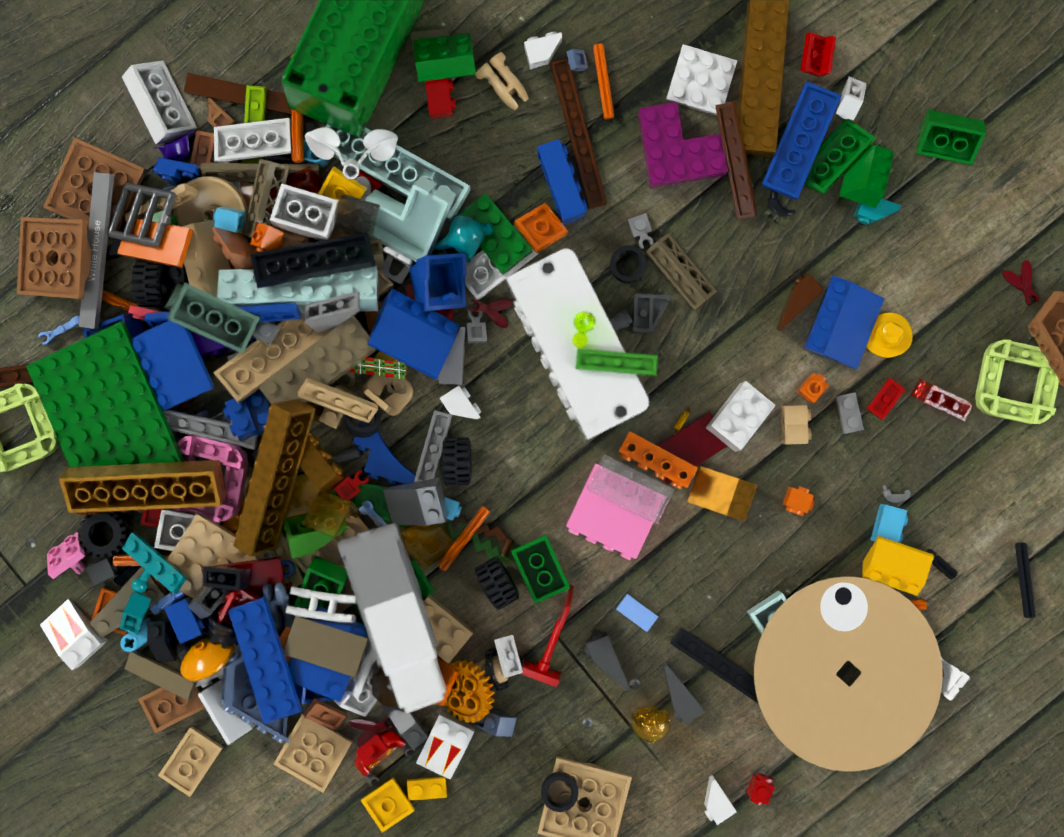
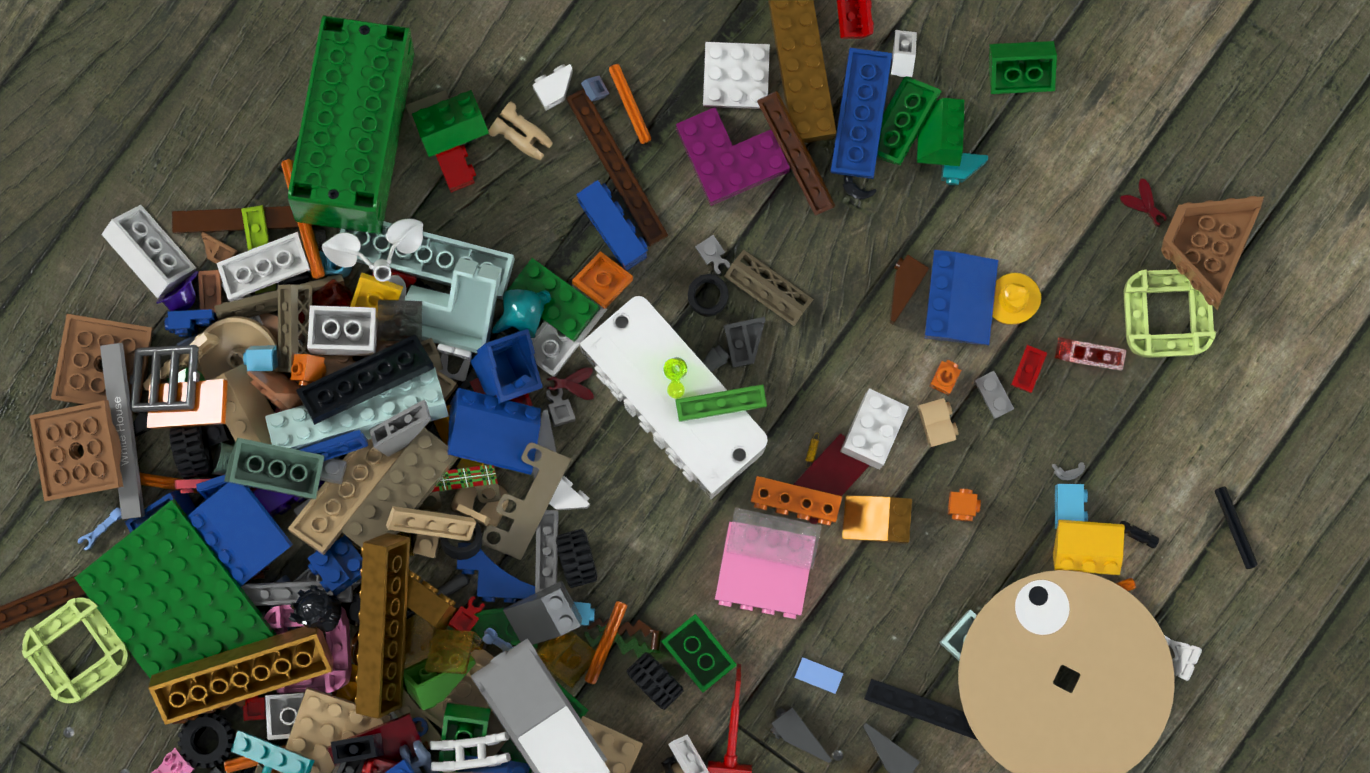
camera: 15 degrees left, 5 degrees down
none -> black hair [288,585,342,632]
none -> dark tan piece [482,443,571,560]

